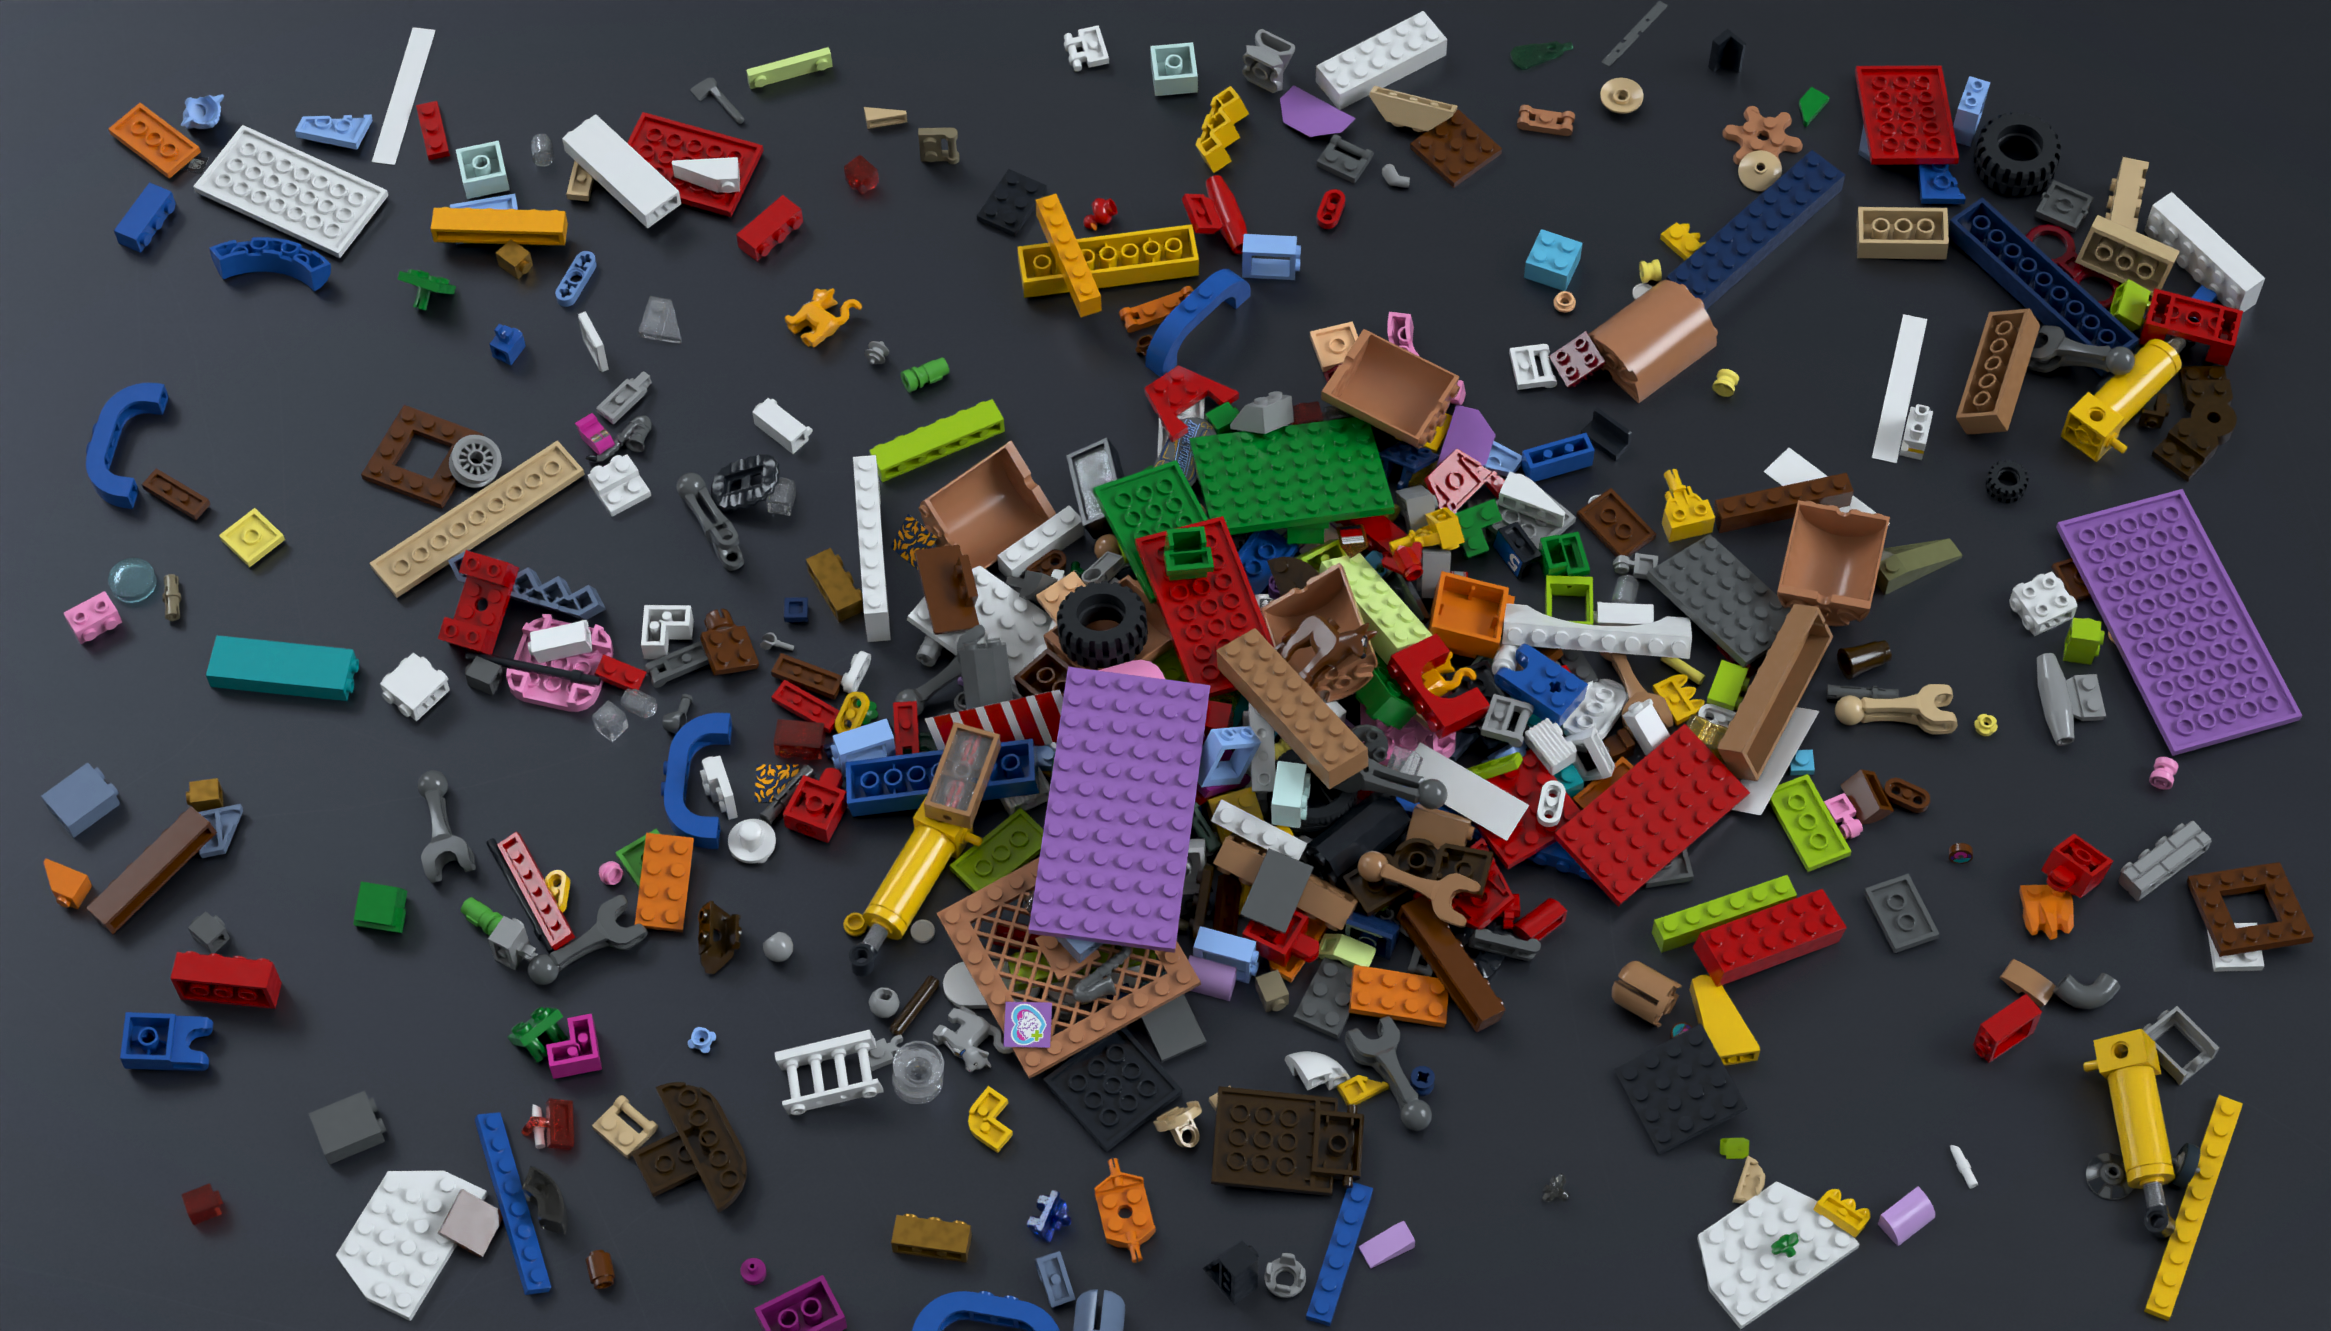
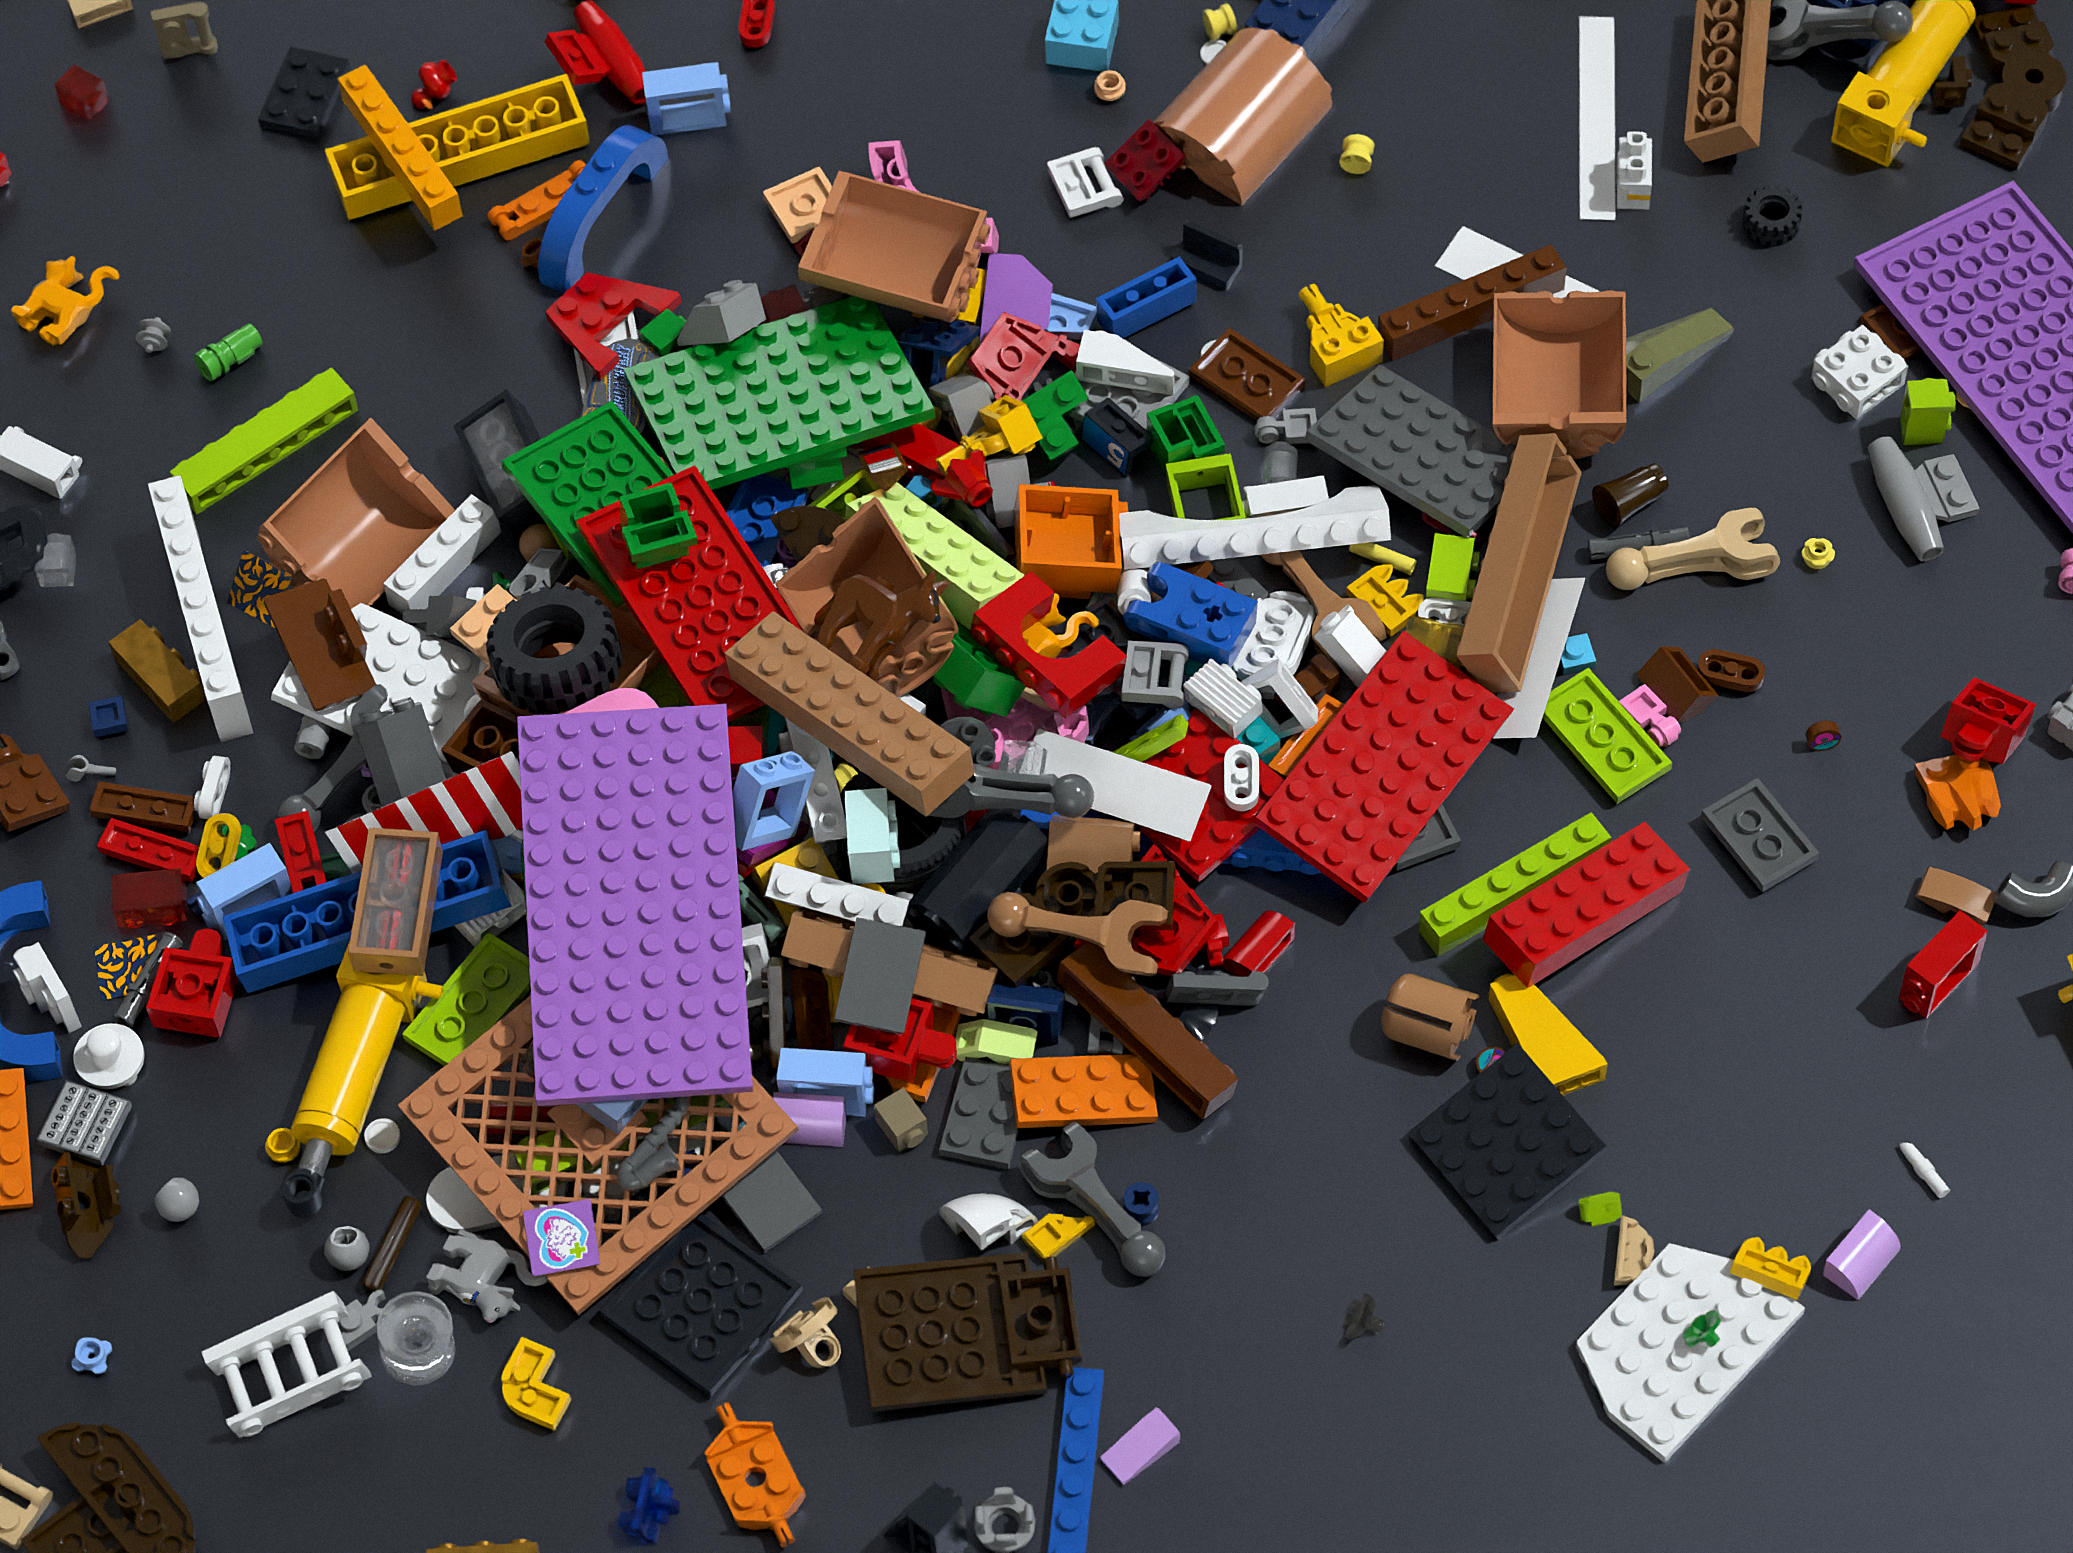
camera: 10 degrees left, 0 degrees up
reddish brown plate [1026,549,1067,576] -> none
none -> tile [36,1080,132,1165]

